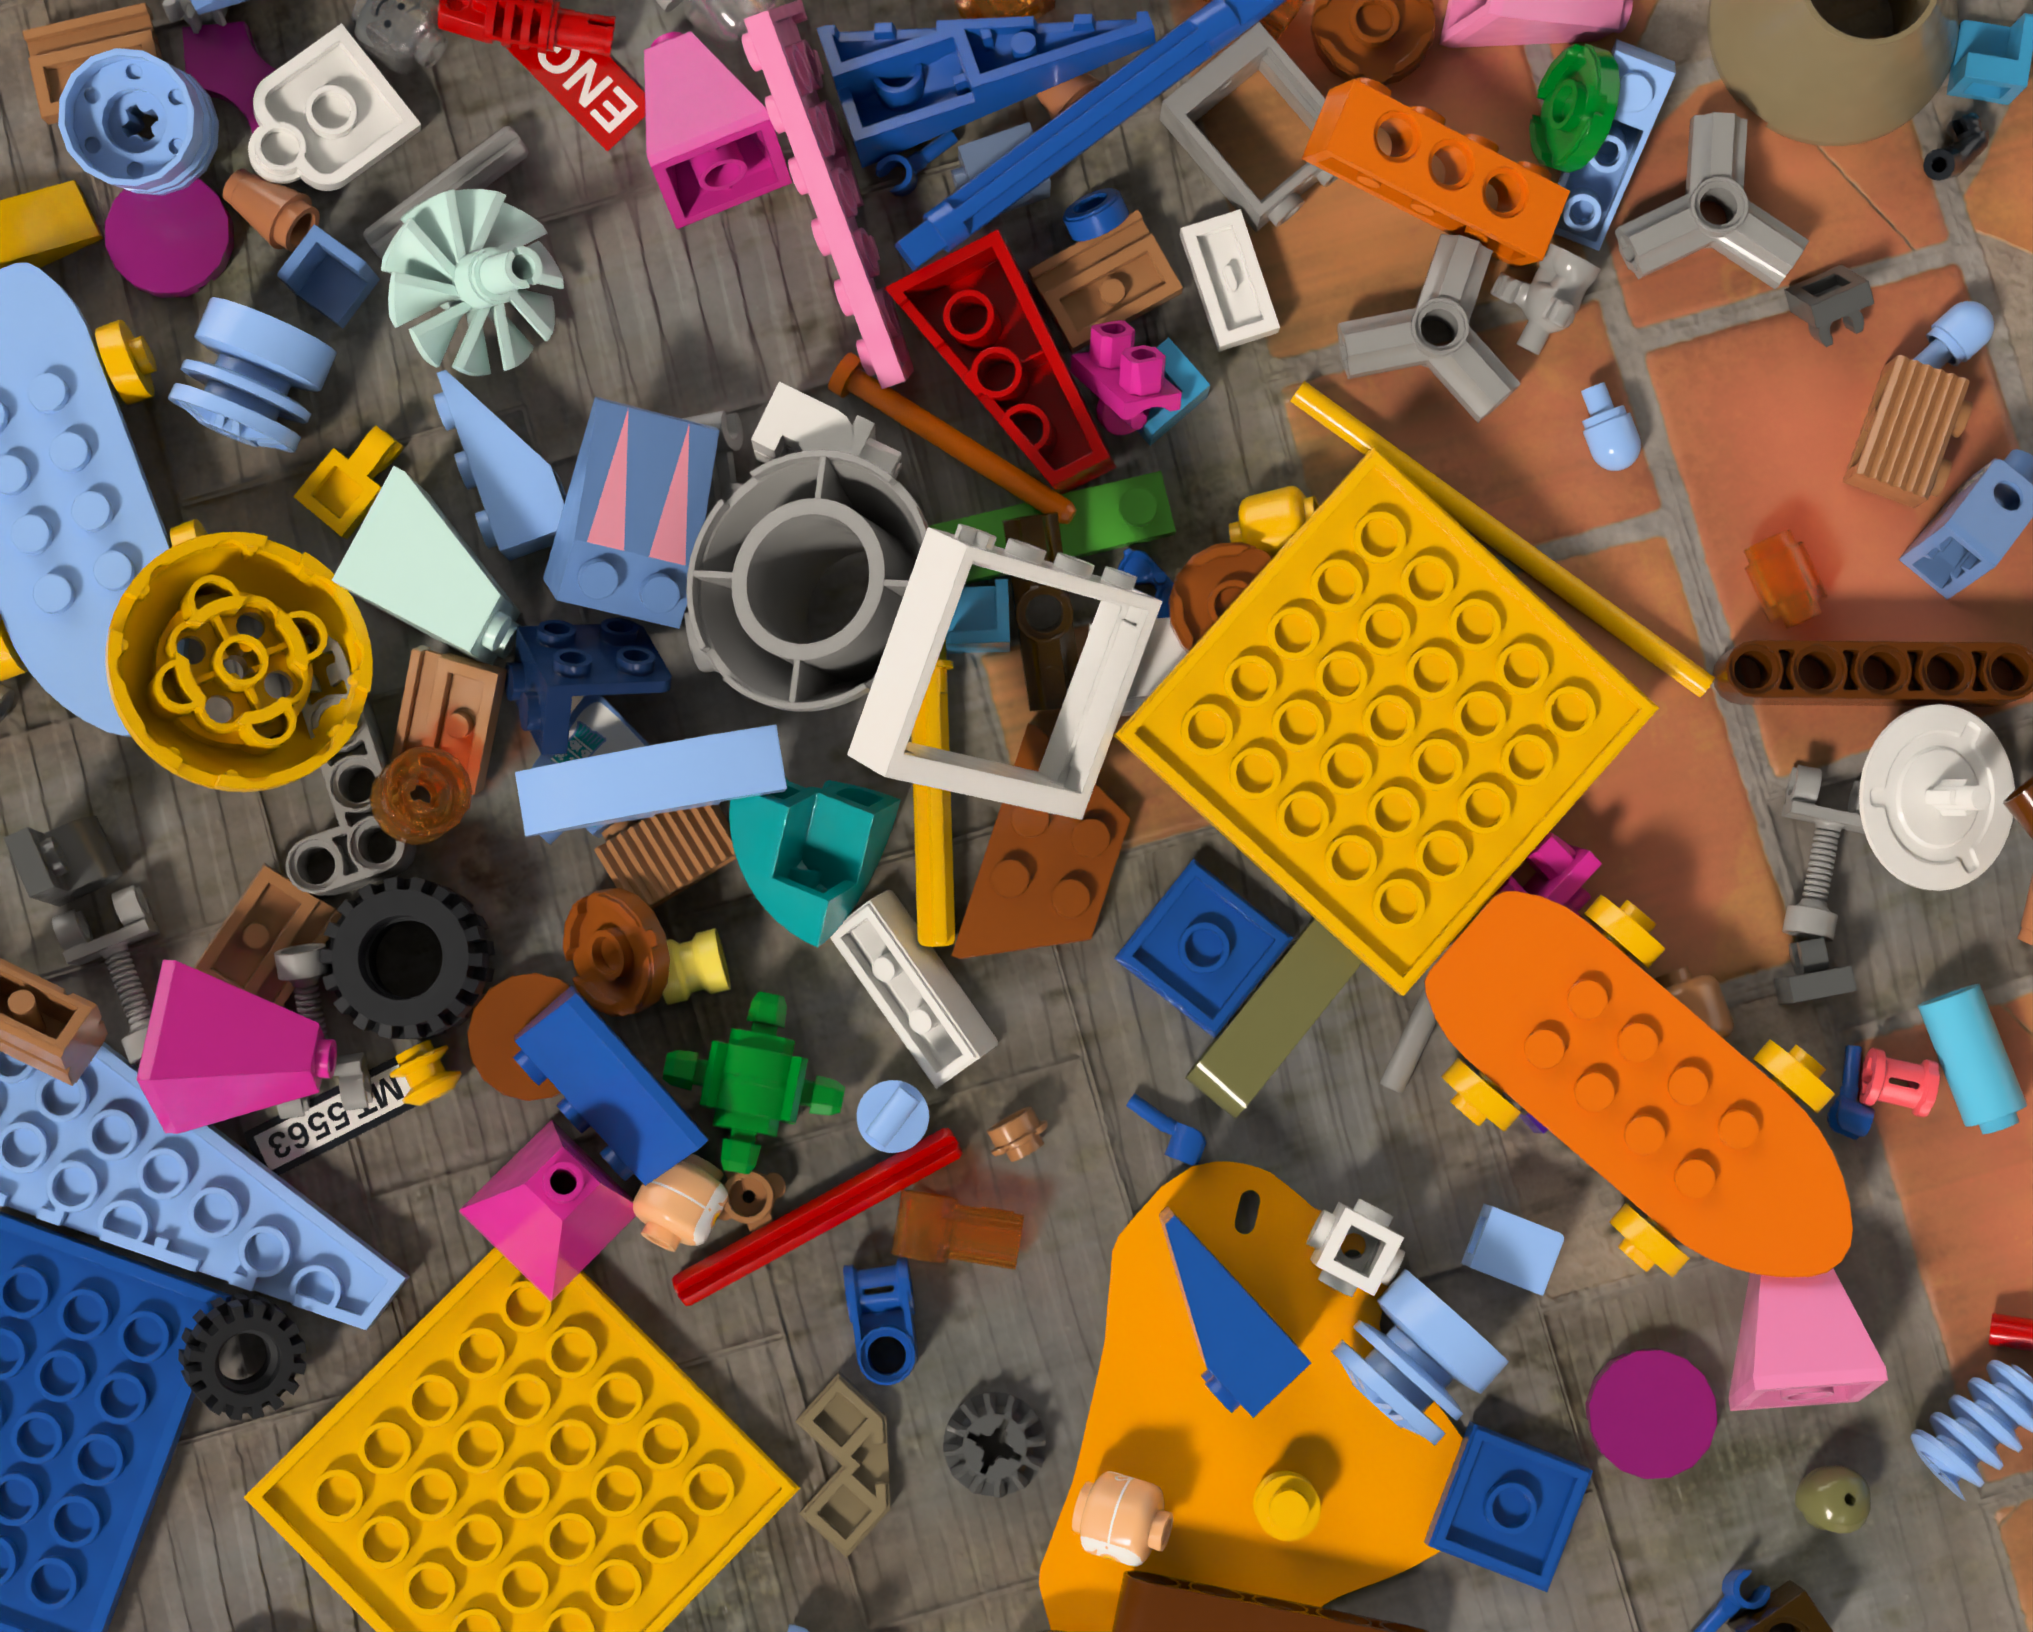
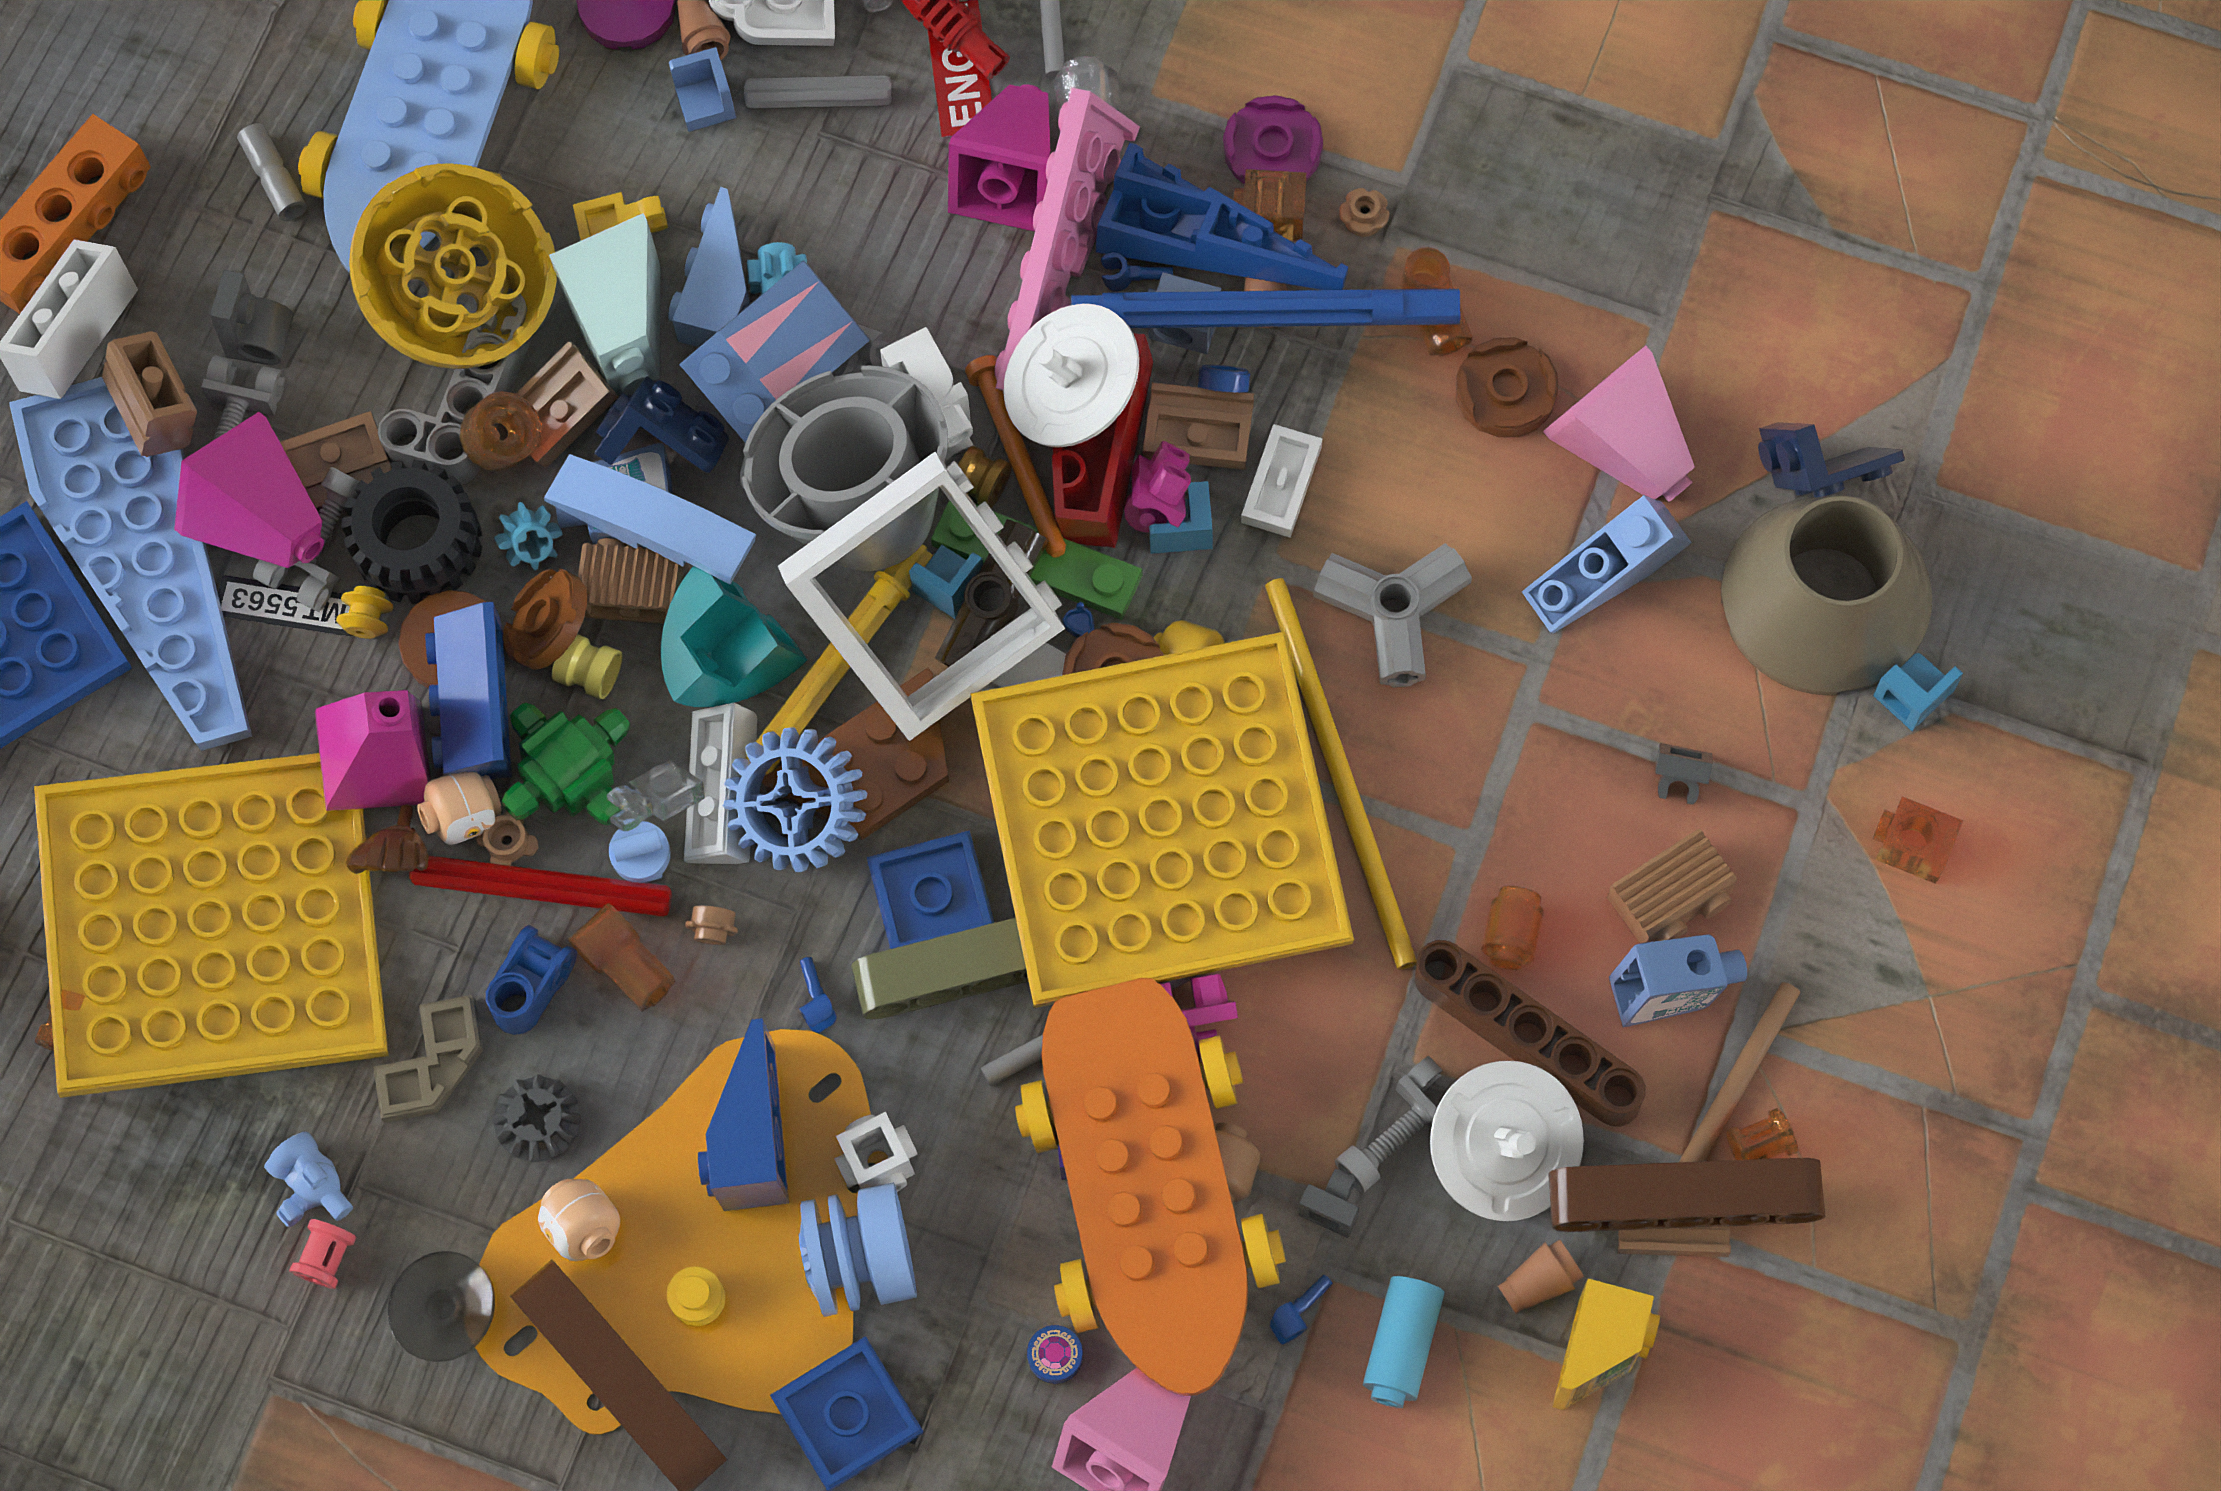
camera: 40 degrees right, 15 degrees down
light blue wheel [168,297,337,453] -> none
black tyre [178,1293,307,1420] -> none
light aqua piece [381,189,564,376] -> none
light grey window [1159,22,1338,232] -> none
orange brick [1302,77,1570,268] -> none
light blue panel [1461,1204,1564,1296] -> none
light grey piece [1490,243,1601,355] -> none
green tile [1529,44,1620,173] -> none
light blue cylinder [1581,382,1641,471] -> none
magenta tile [1585,1348,1717,1479] -> none
light grey piece [1615,112,1809,289] -> none
coral bush [1858,1048,1940,1118] -> none
light blue cylinder [1913,301,1994,369] -> none
black arm [1923,113,1989,181] -> none
none -> reddish brown piece [346,804,429,874]
none -> medium azure gear [494,502,563,570]
none -> clear plate [607,760,705,831]
none -> light blue gear [722,727,868,872]
none -> medium azure gear [747,242,807,295]
none -> pearl gold wheel [958,445,1011,508]
none -> white piece [1004,304,1139,447]
none -> tile [1027,1325,1083,1384]

